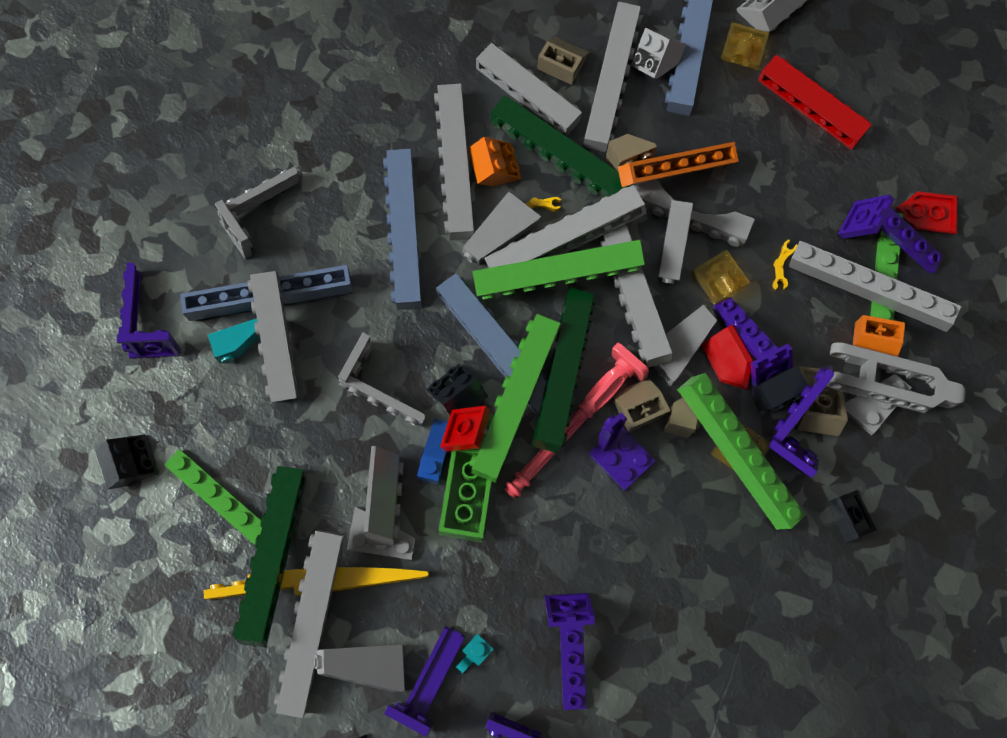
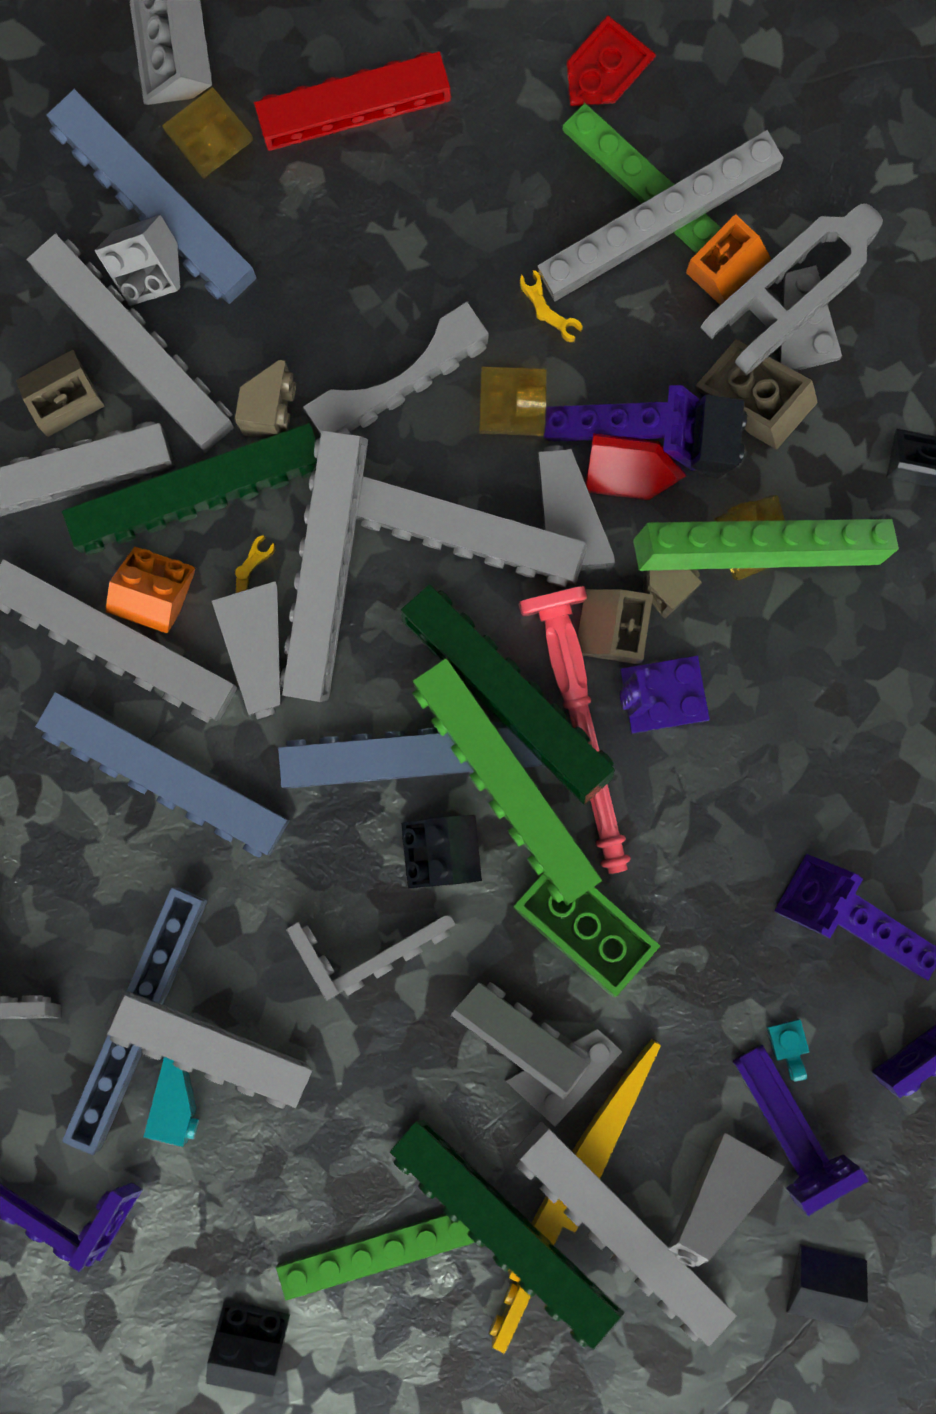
camera: 55 degrees left, 10 degrees up
blue slope [417,418,448,485] -> none
red plate [440,406,491,451] -> none
bright green brick [472,240,645,299] -> none
orange brick [618,142,739,187] -> none
light grey slope [658,200,693,284] -> none
dark purple bracket [768,365,834,478] -> none
dark purple bracket [838,194,943,273] -> none

